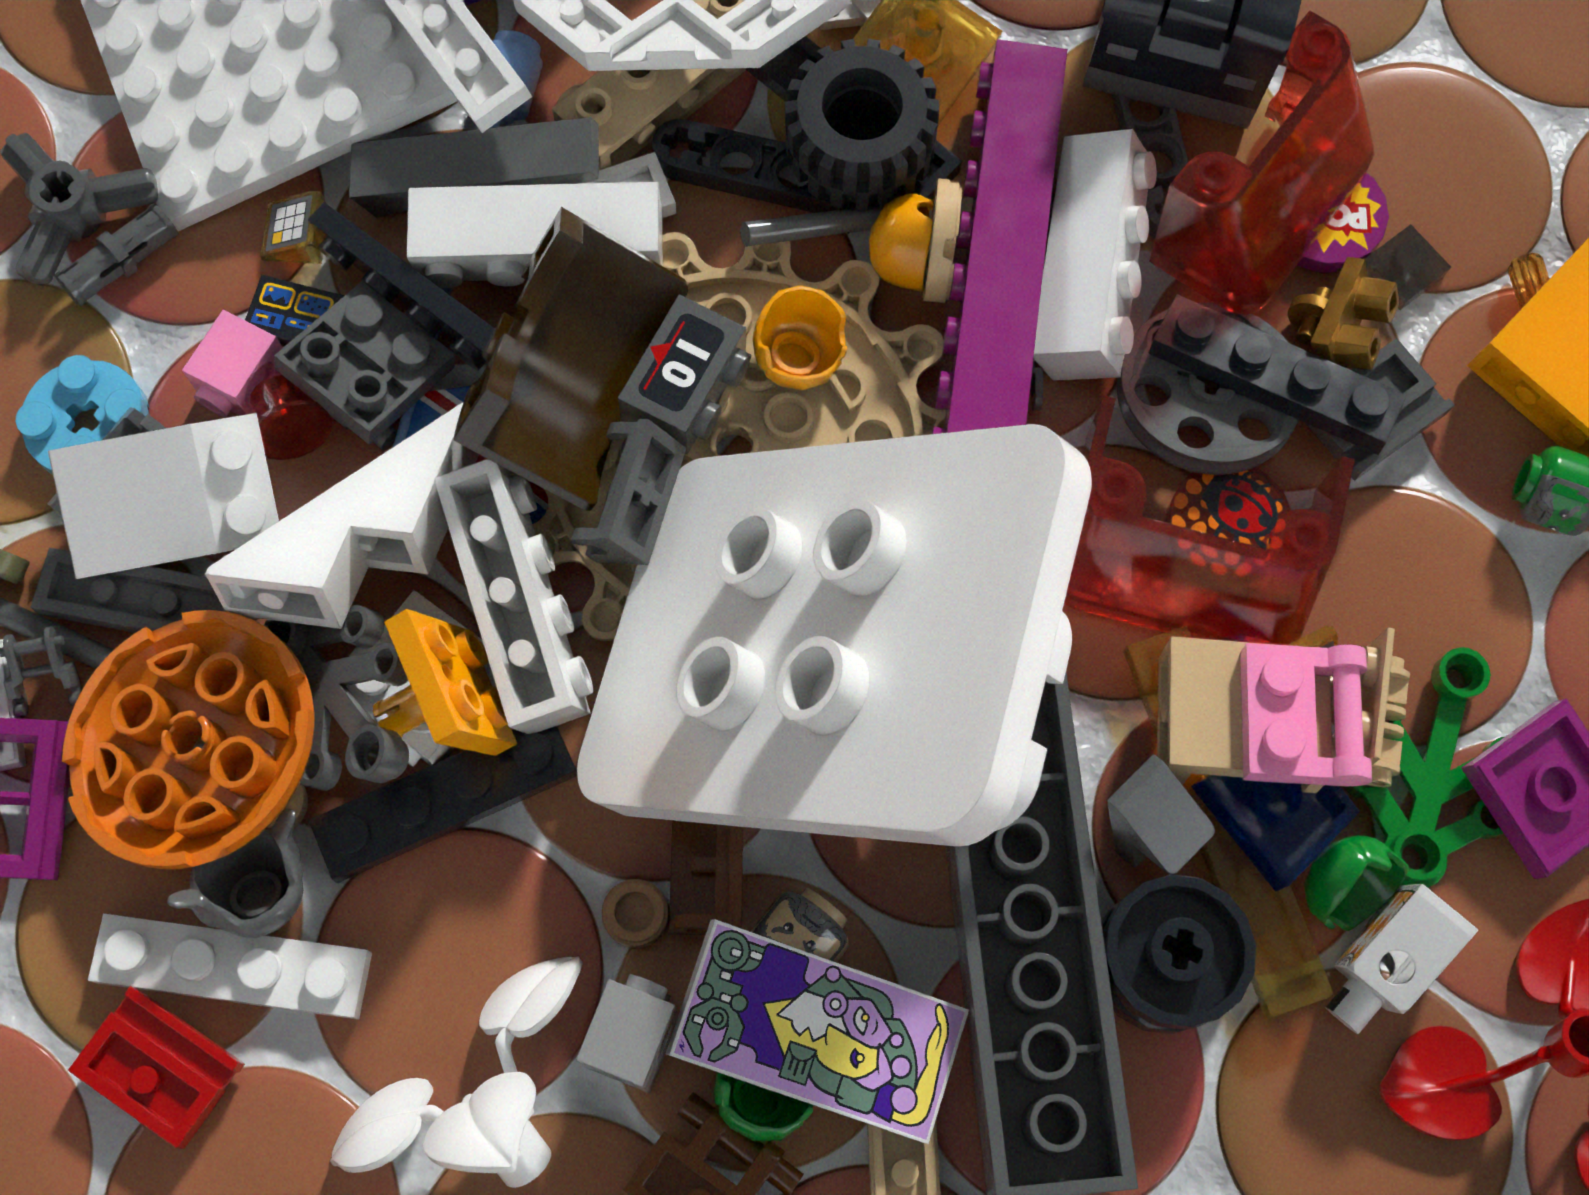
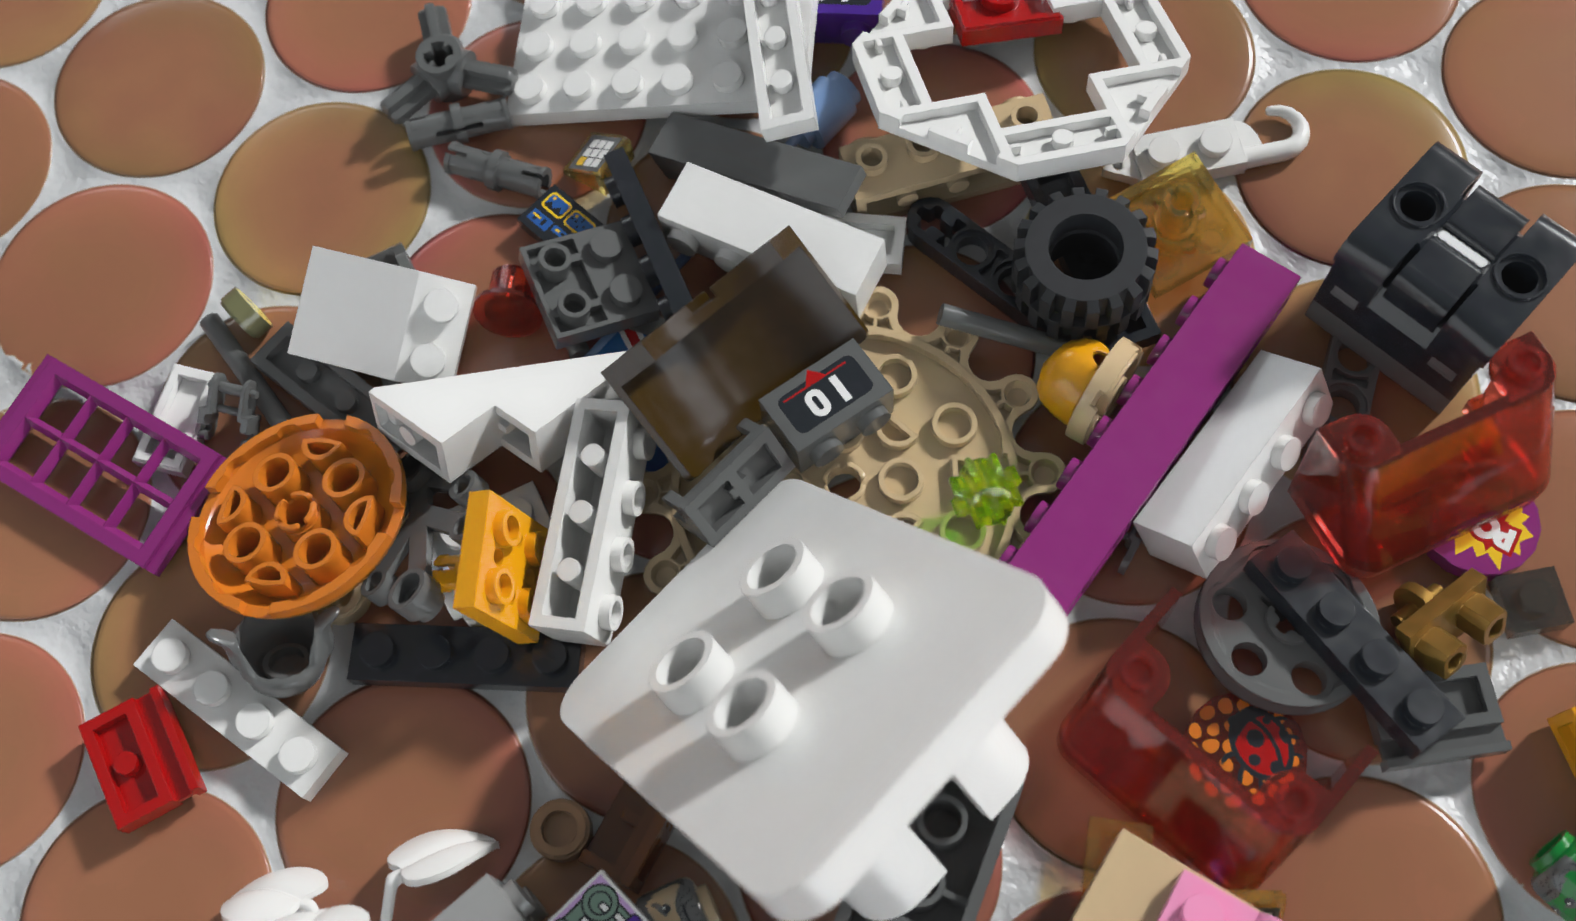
camera: 40 degrees right, 5 degrees down
medium azure plate [15,355,150,475] -> none
bright pink brick [182,310,282,417] -> none
light orange hair [752,285,848,390] -> none
none -> dark grey pin [443,141,552,200]
none -> clear neon green gear [948,453,1024,530]

